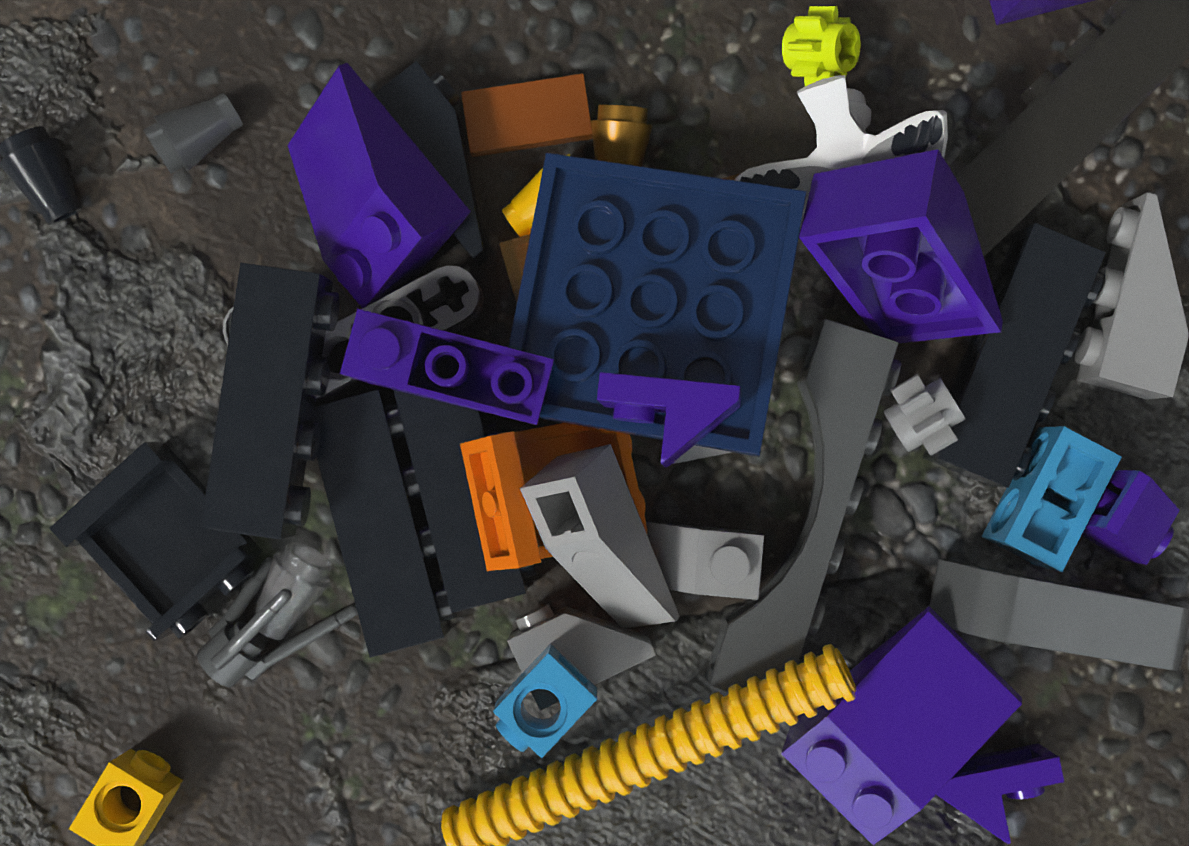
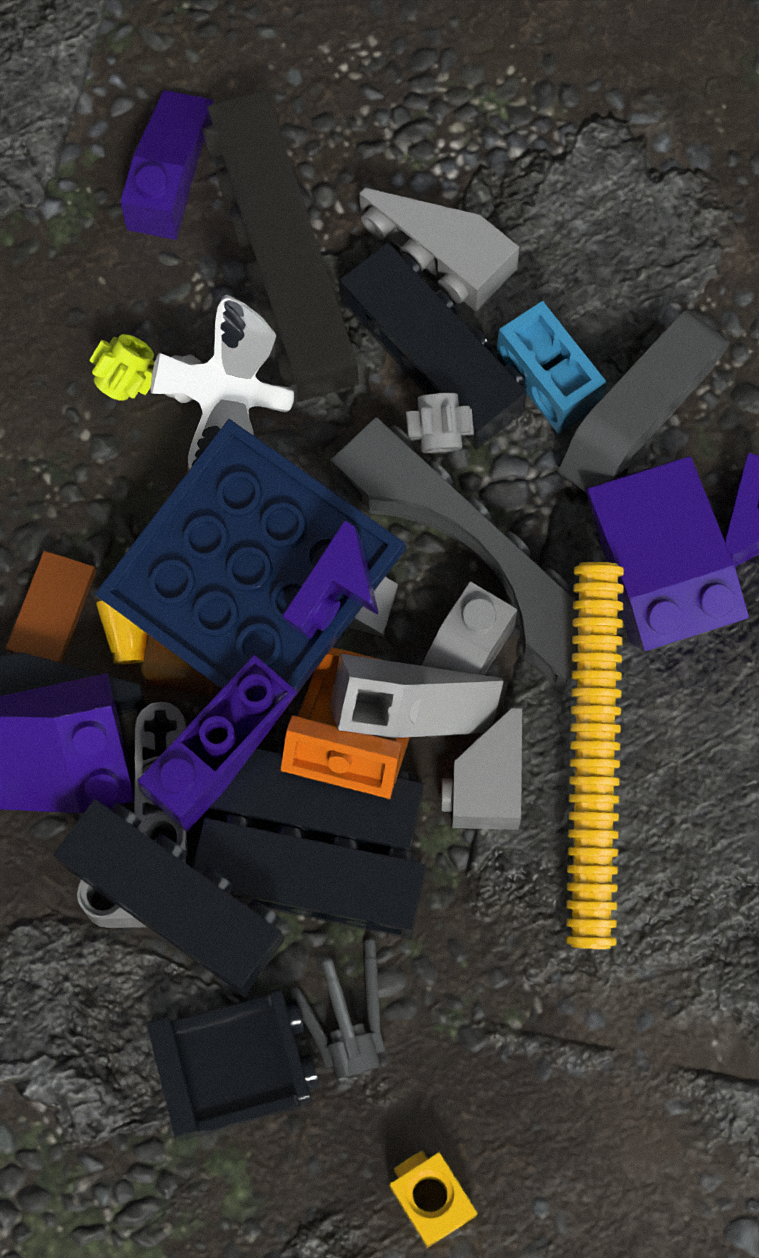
camera: 60 degrees left, 15 degrees down
clear cone [253,542,332,640] -> none
dark azure brick [493,643,597,758] -> none
pearl gold cone [591,105,653,167] -> none
dark purple slope [799,149,1003,344] -> none
dark purple slope [1082,470,1180,565] -> none

